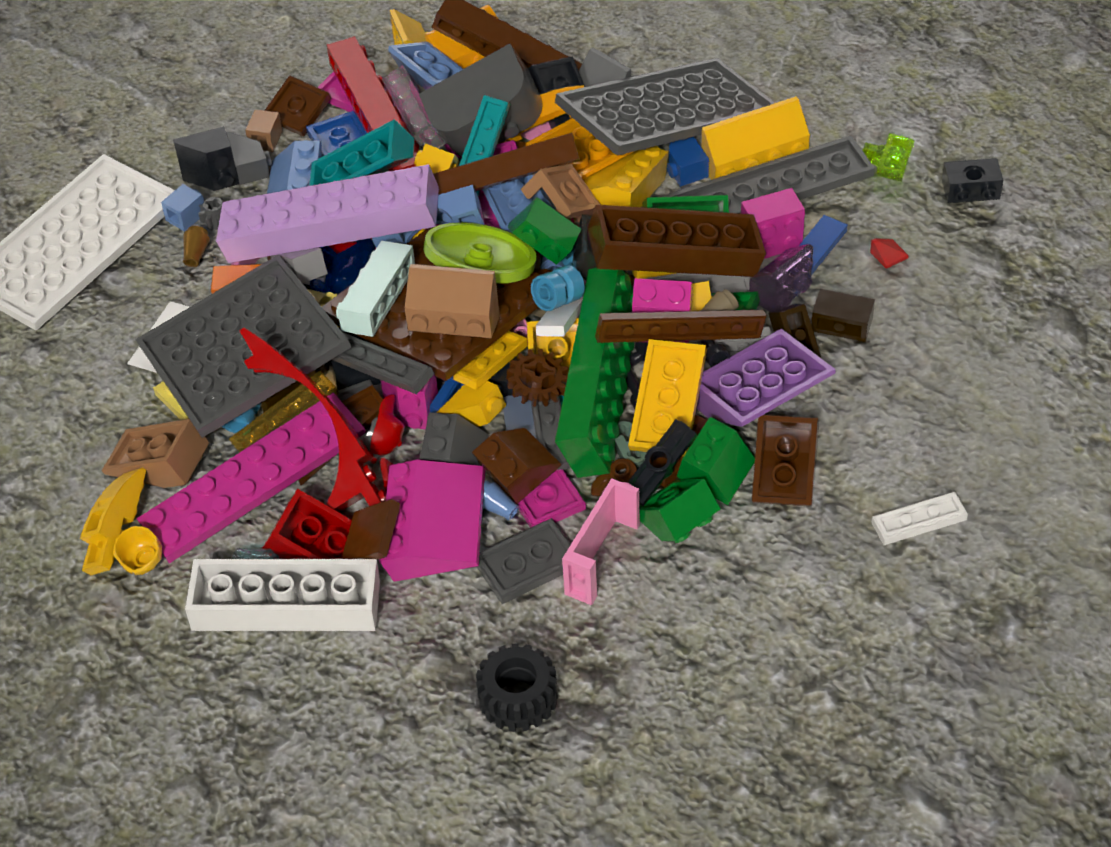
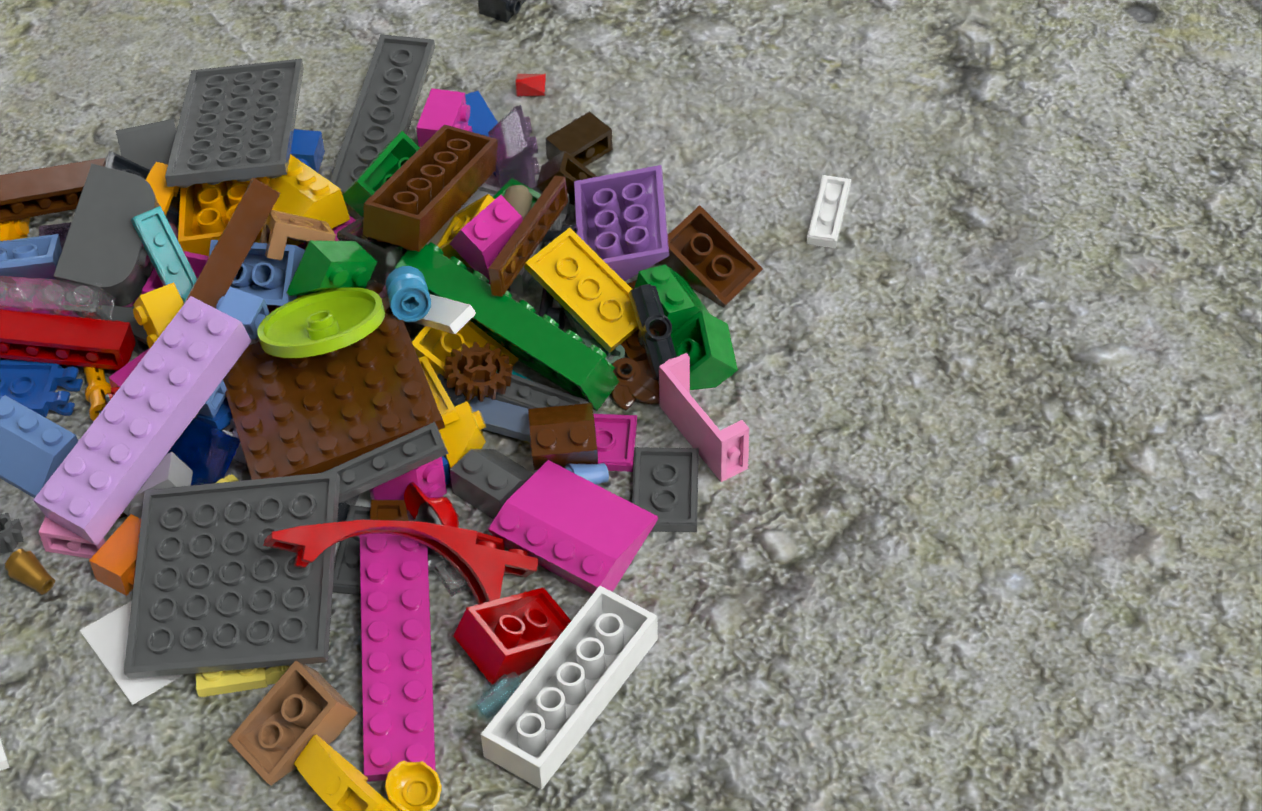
camera: 60 degrees left, 0 degrees up
clear yellow plate [229,370,339,453] -> none
teal slope [309,119,414,186] -> none
light aqua brick [336,241,415,337] -> none
reddish brown tile [341,499,400,560] -> none
medium nougat slope [405,264,500,338] -> none
black tyre [476,643,558,732] -> none
yellow slope [701,96,810,180] -> none
clear neon green hinge [863,133,915,182] -> none

